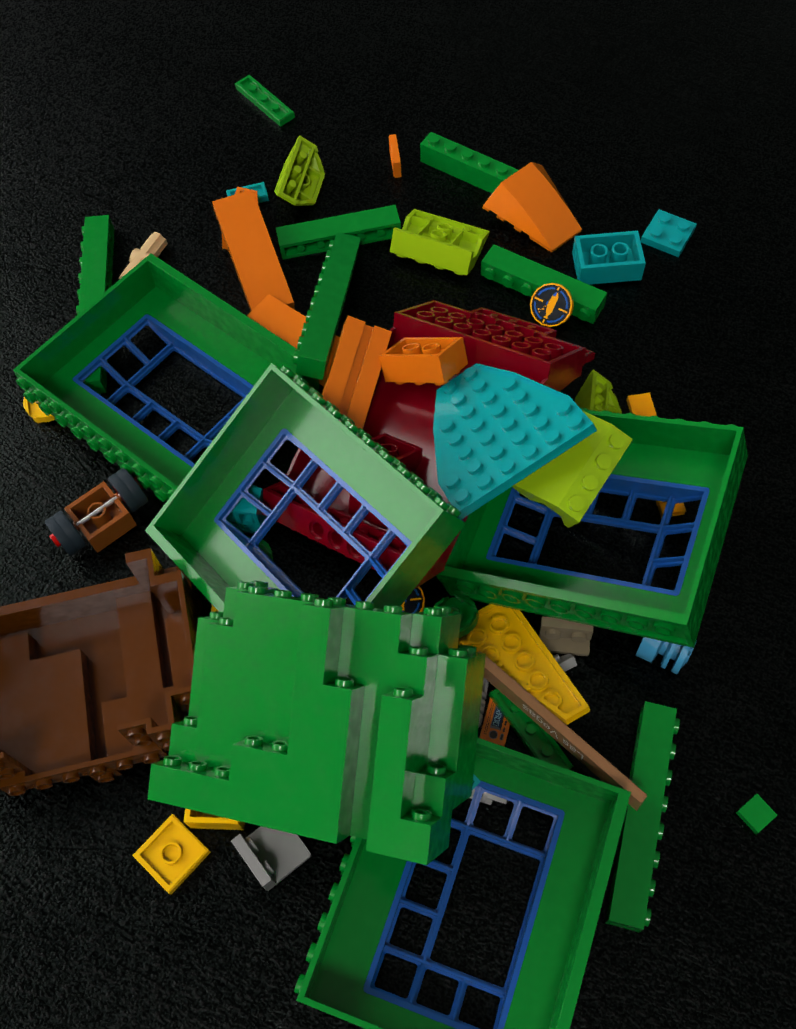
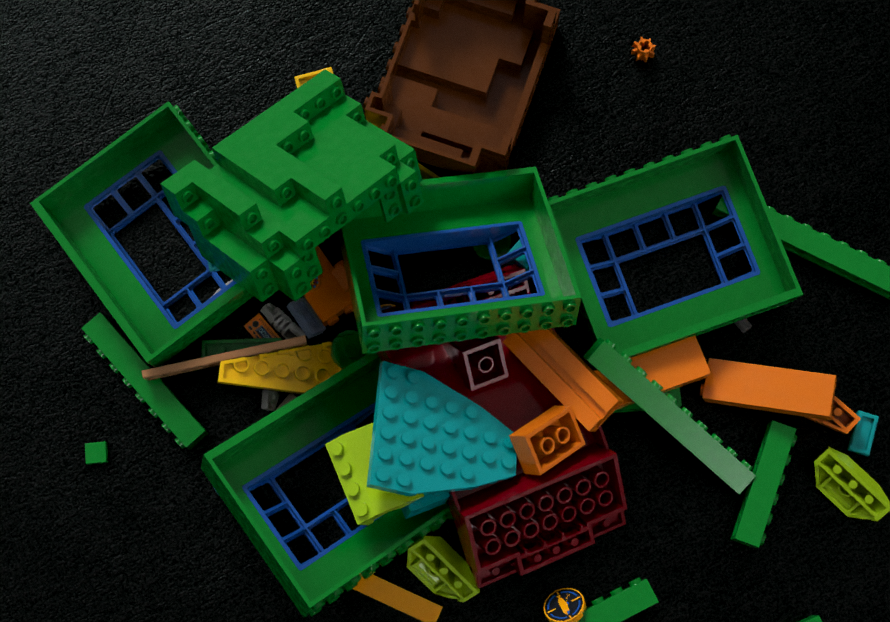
camera: 120 degrees right, 15 degrees up
brick [45,468,148,556] -> none
tan piece [119,232,168,279] -> none
orange tile [389,134,401,178] -> none
lime piece [390,209,490,275] -> none

